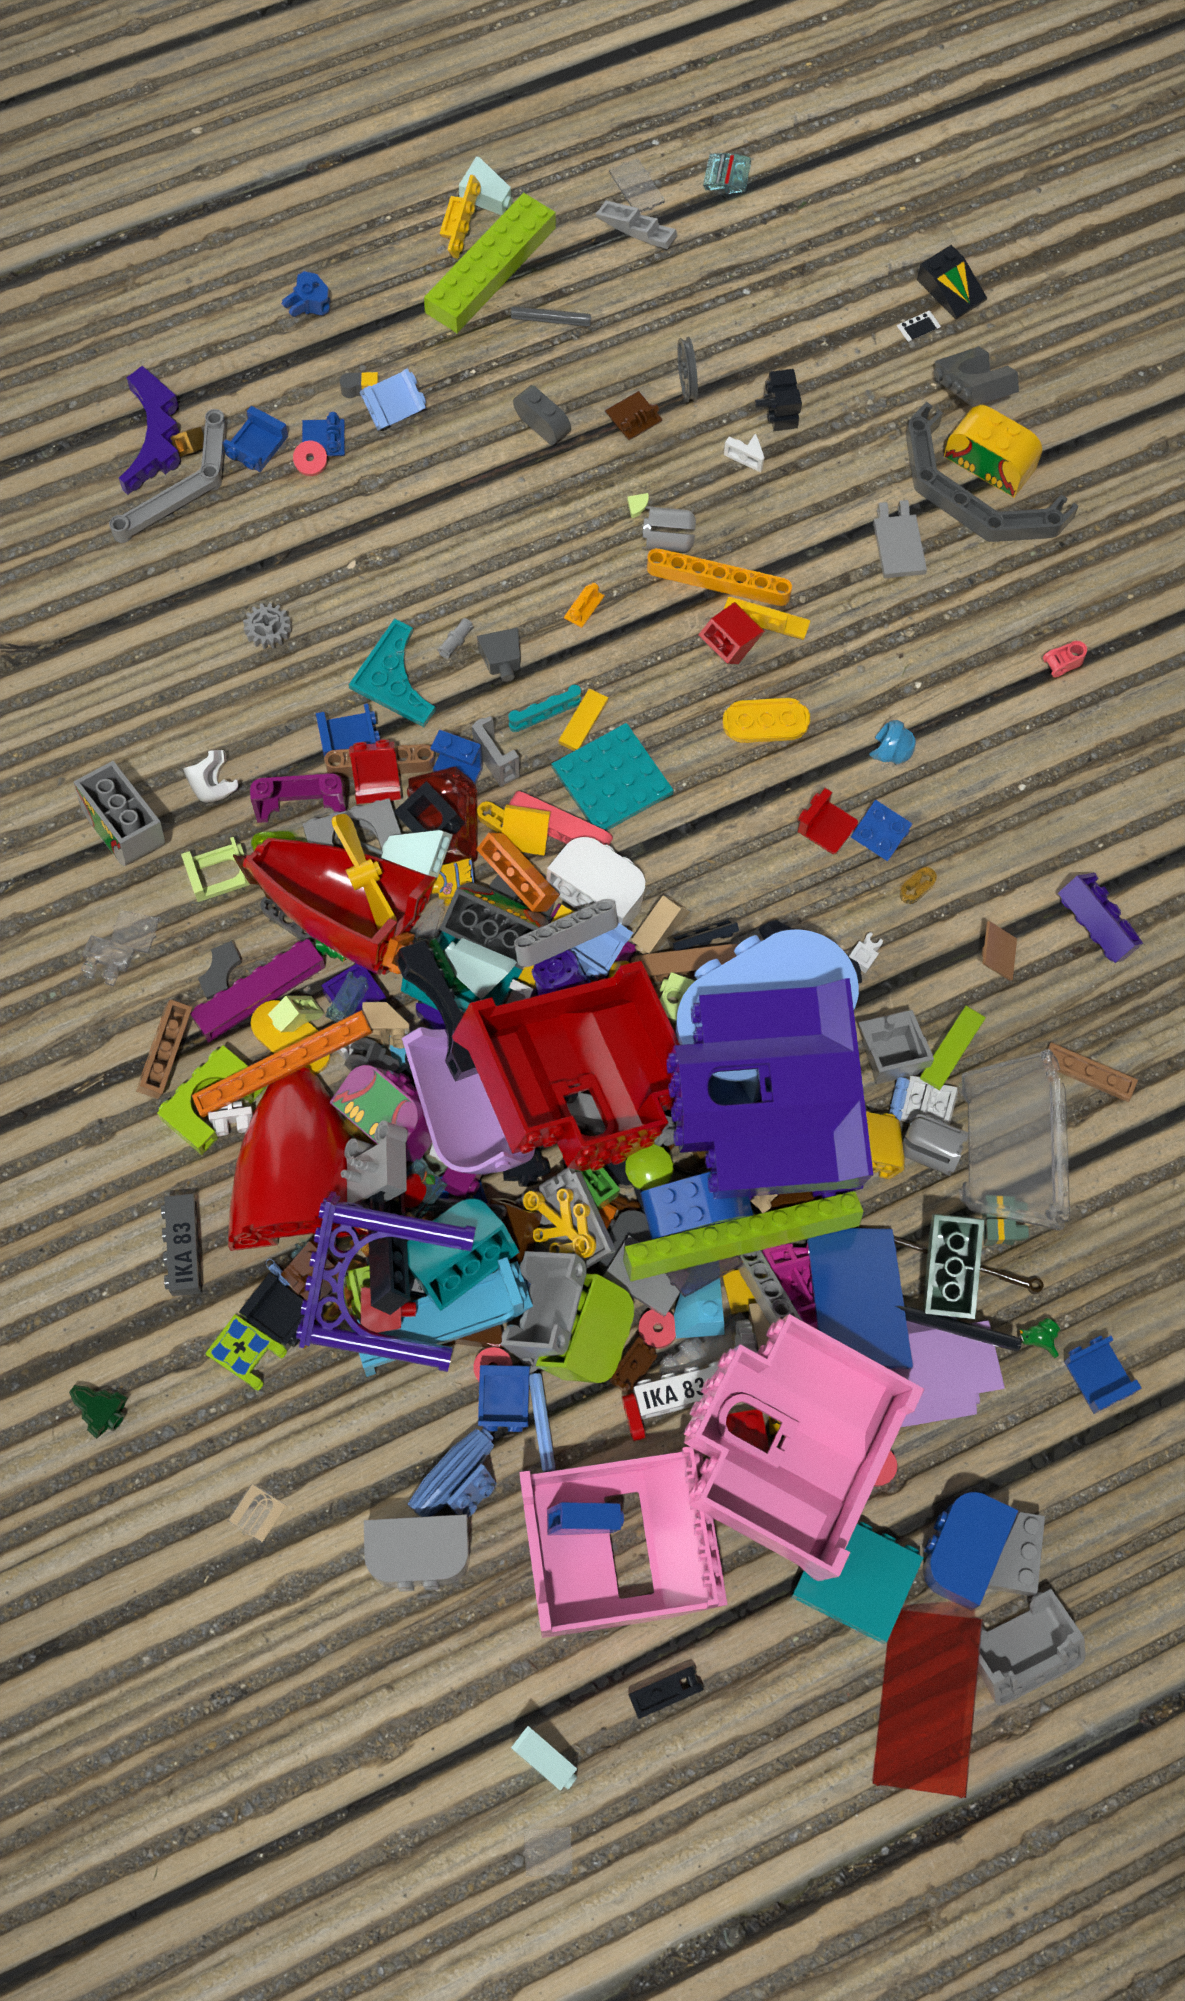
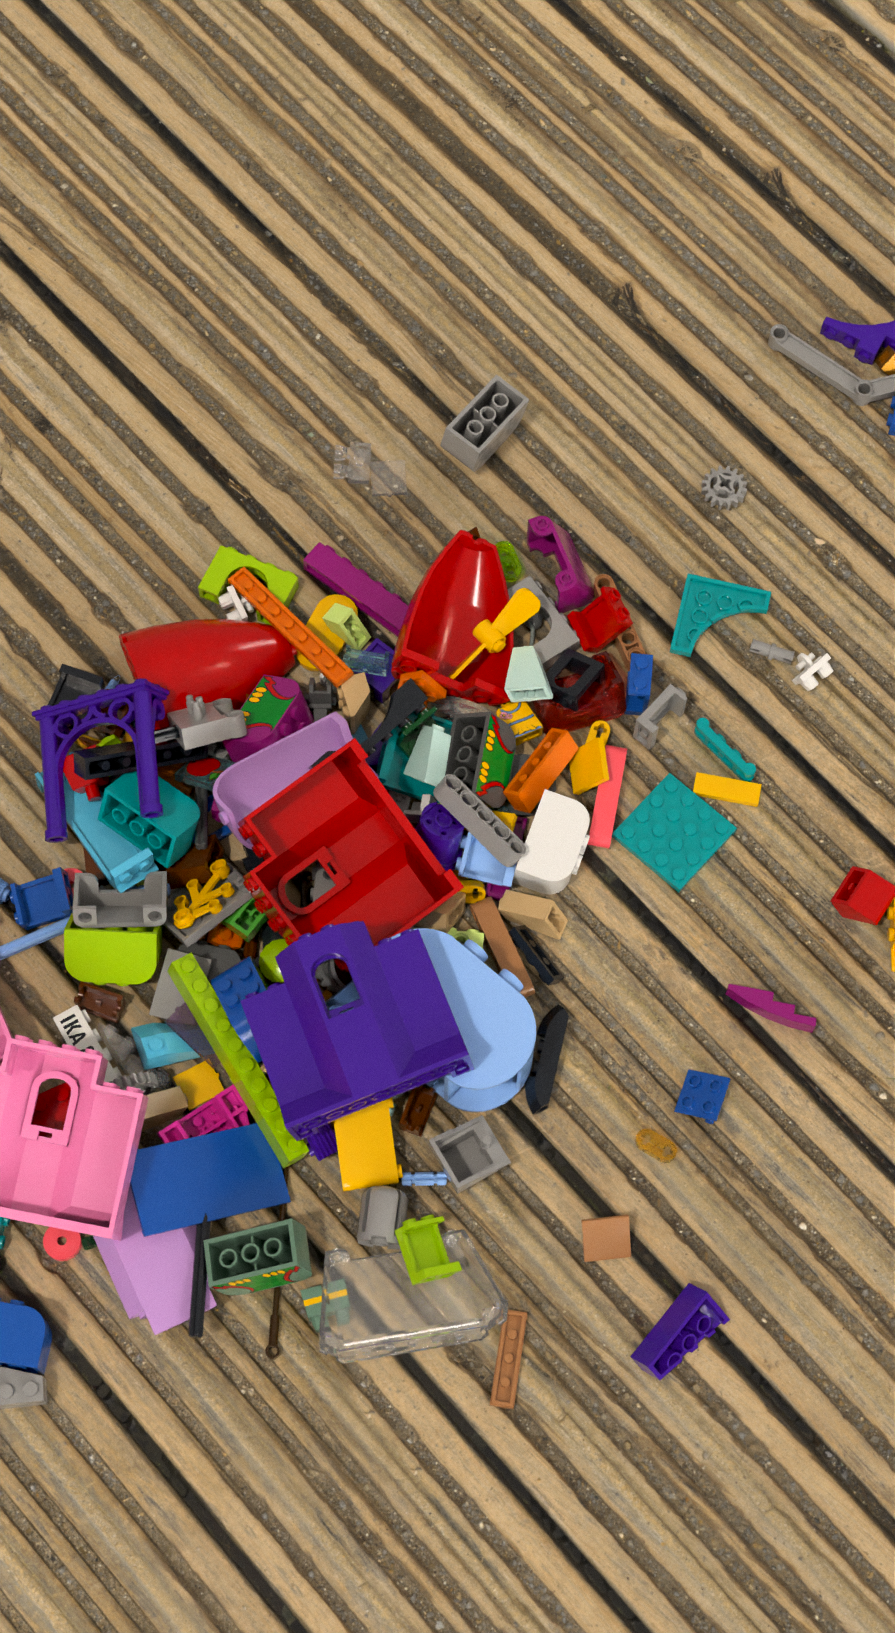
camera: 75 degrees right, 0 degrees up
medium nougat brick [136,999,192,1099] -> none
dark grey brick [161,1194,202,1296] -> none
yellowish green panel [181,837,250,902] -> none
white piece [183,750,238,803] -> none
dark grey tile [198,941,241,1000] -> none
lime flag [205,1314,287,1391] -> none
blue panel [316,704,380,758] -> none
dark grey torso [477,628,520,682] -> none
light orange hinge [564,583,605,628] -> none
red beam [621,1393,646,1442] -> none
coral piece [638,1309,676,1349] -> none
yellow tile [722,698,810,743] -> none
light grey beam [738,1250,802,1325] -> none
red bracket [798,788,858,854] -> none
white plate [849,932,883,973] -> none
dark azure helmet [870,720,916,765] -> none
white slope [901,1076,958,1125] -> none
lime slope [920,1006,986,1091] -> none
green animal [1019,1318,1060,1358] -> none
blue panel [1064,1335,1141,1414] -> none
none -> lime panel [395,1214,462,1285]
none -> magenta slope [726,984,817,1033]
none -> white hips [792,653,833,691]

